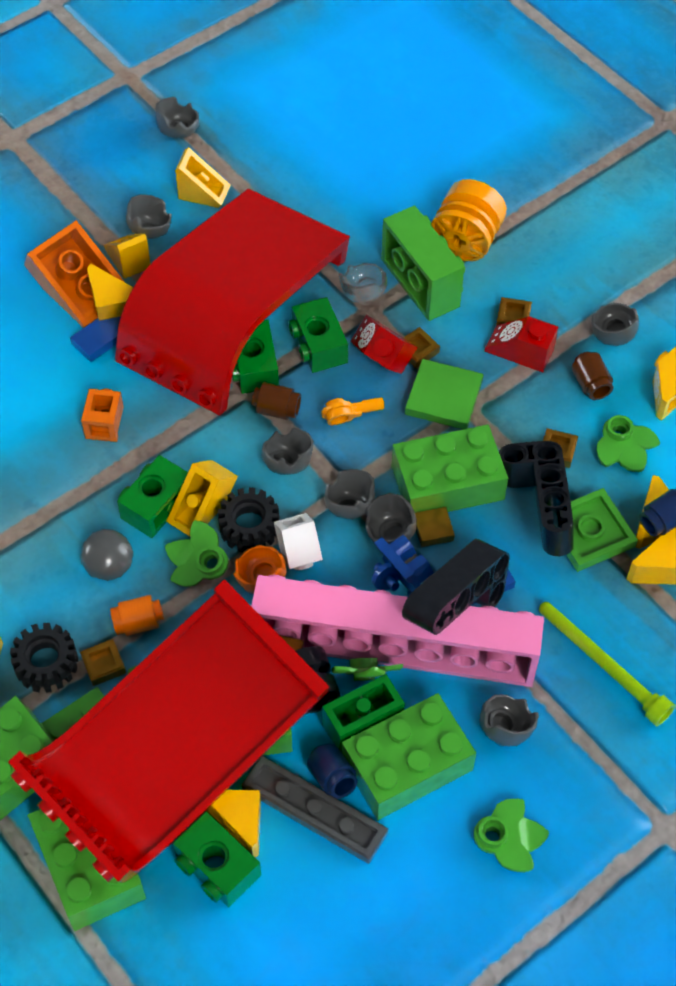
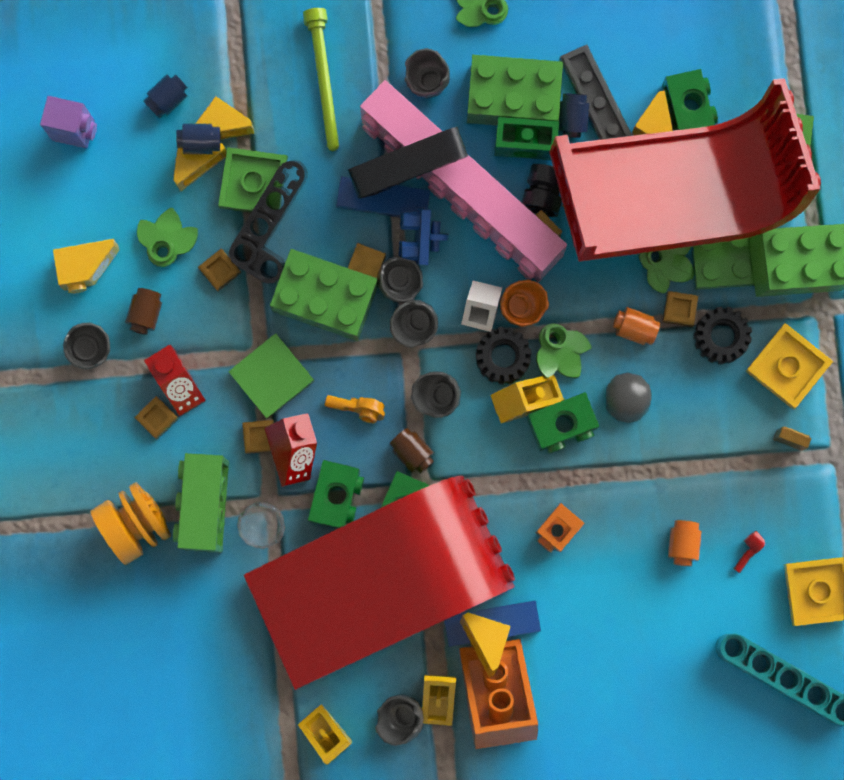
camera: 145 degrees left, 25 degrees up
bright green plate [331,658,403,681] -> none

